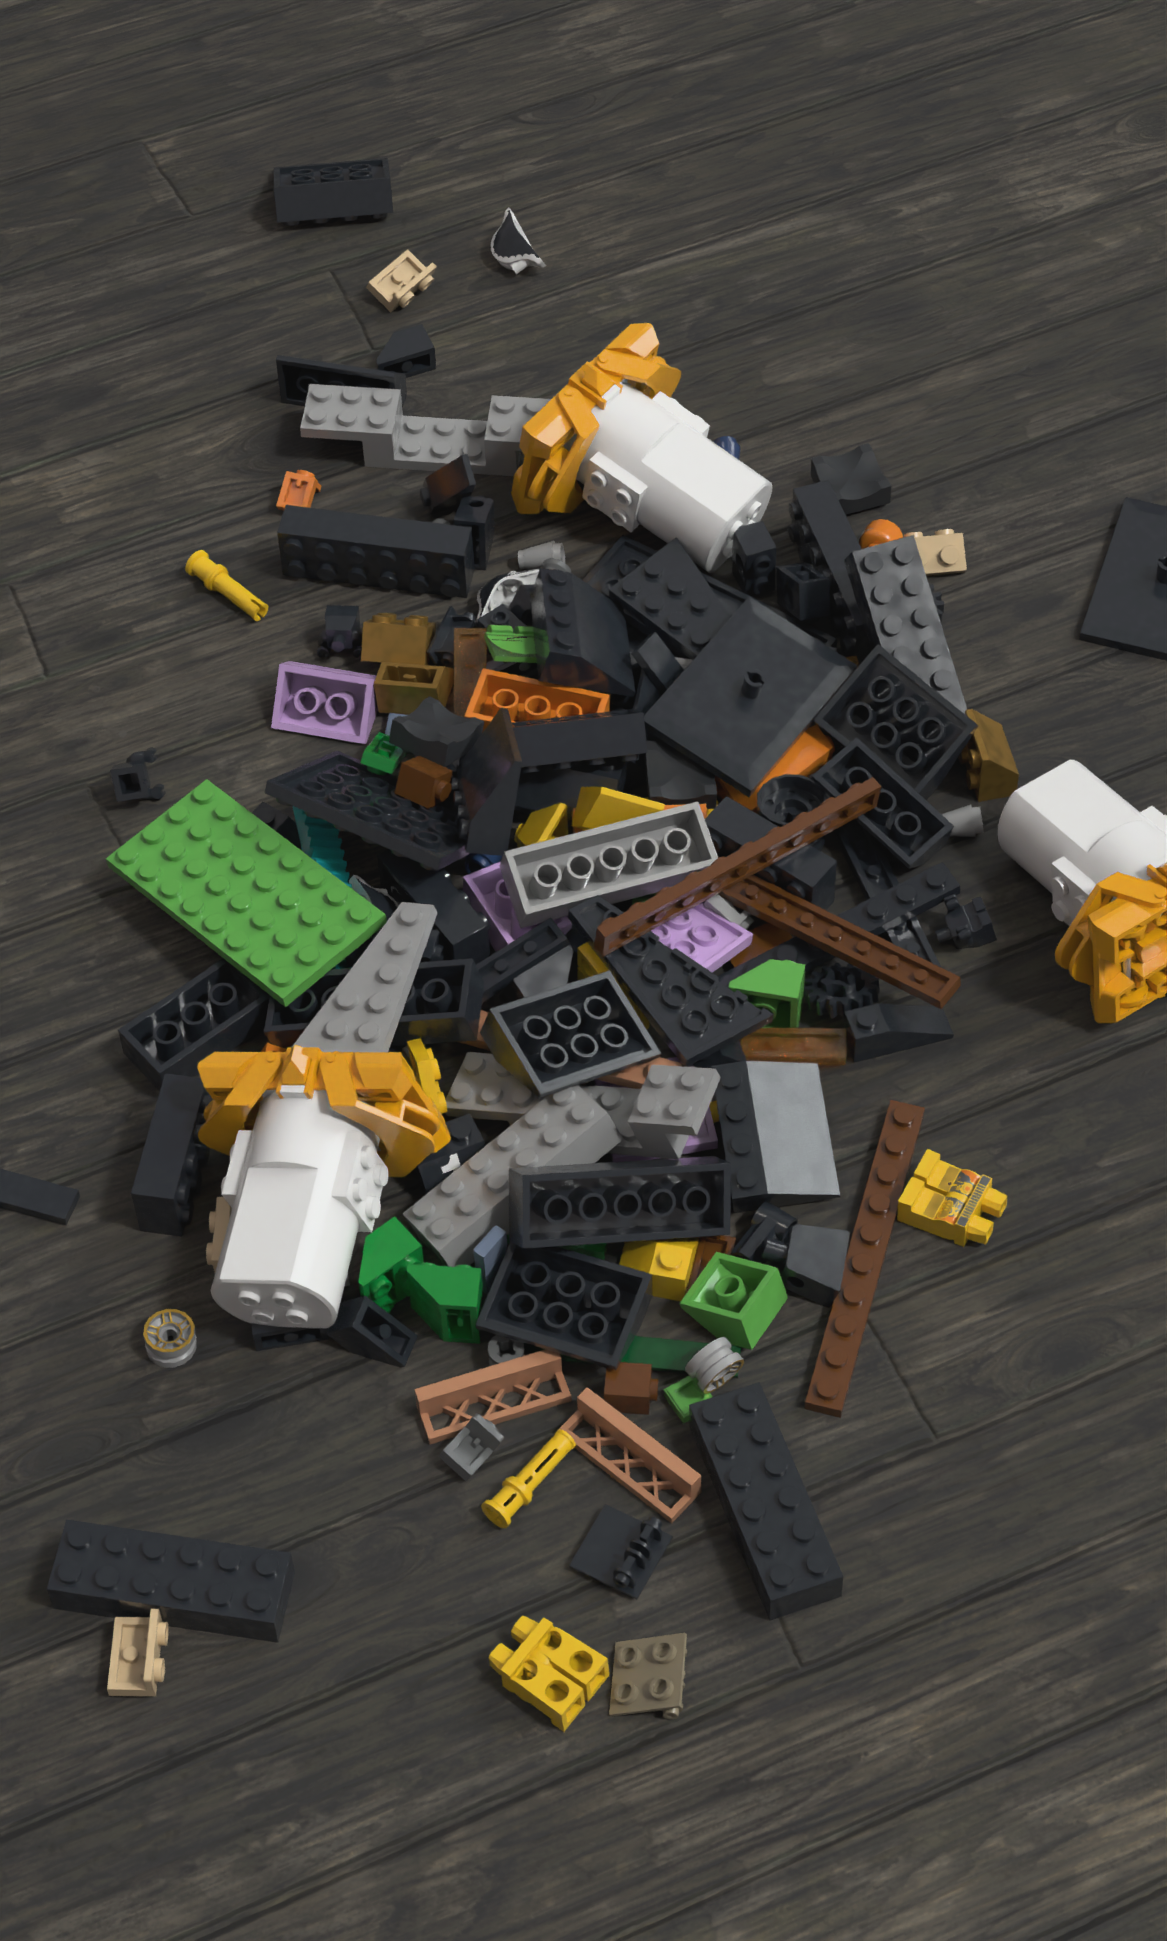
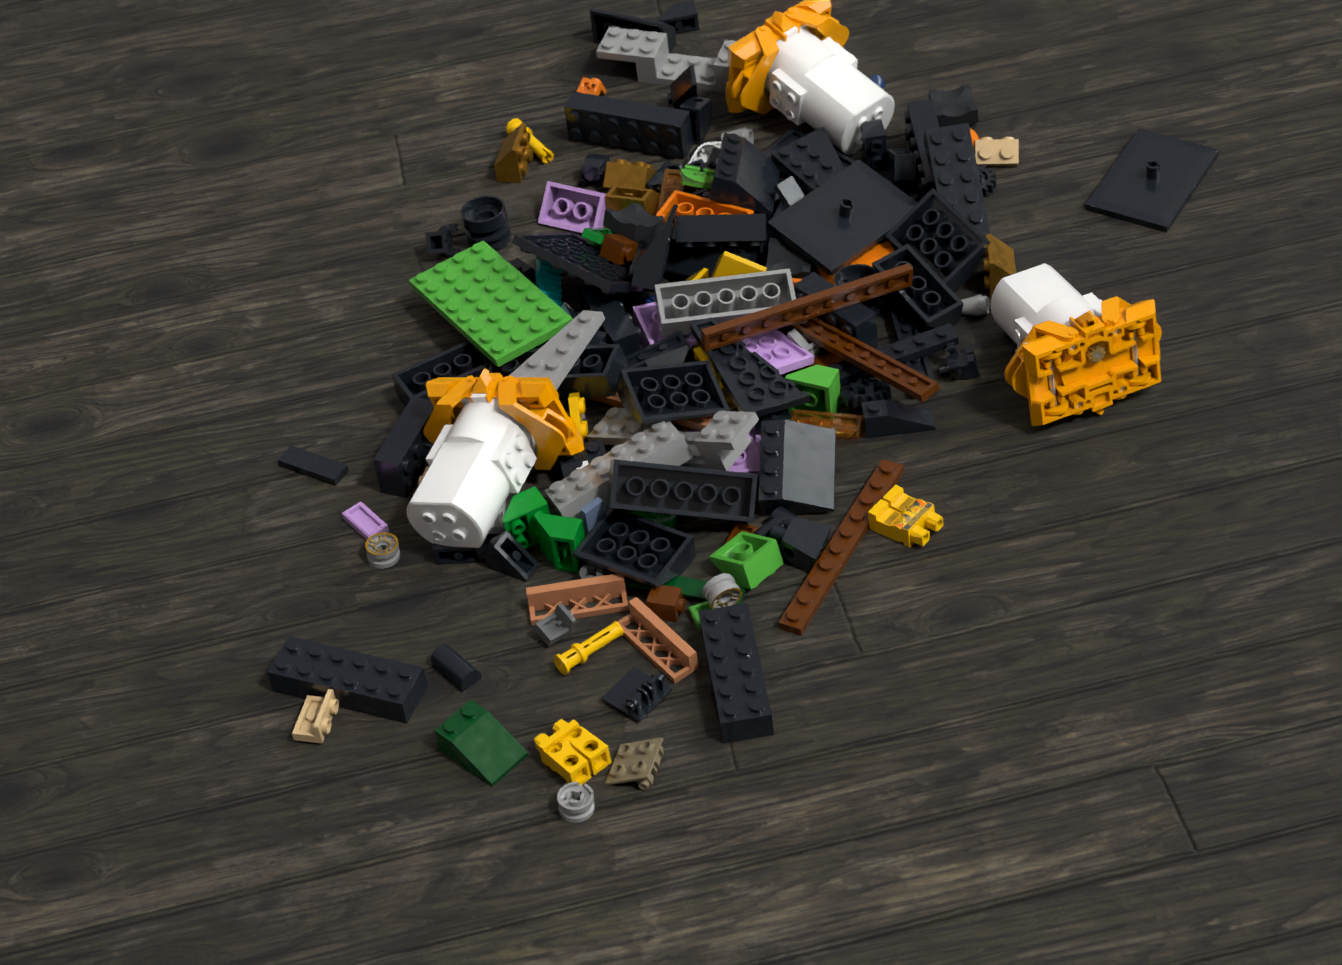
camera: 15 degrees right, 10 degrees down
yellow slope [619,1237,699,1302] -> none
none -> lavender tile [342,502,389,540]
none -> black brick [431,644,482,691]
none -> dark green slope [434,699,528,787]
none -> black wheel [460,195,512,250]
none -> pearl gold slope [494,124,533,183]
none -> light grey wheel [557,782,595,823]

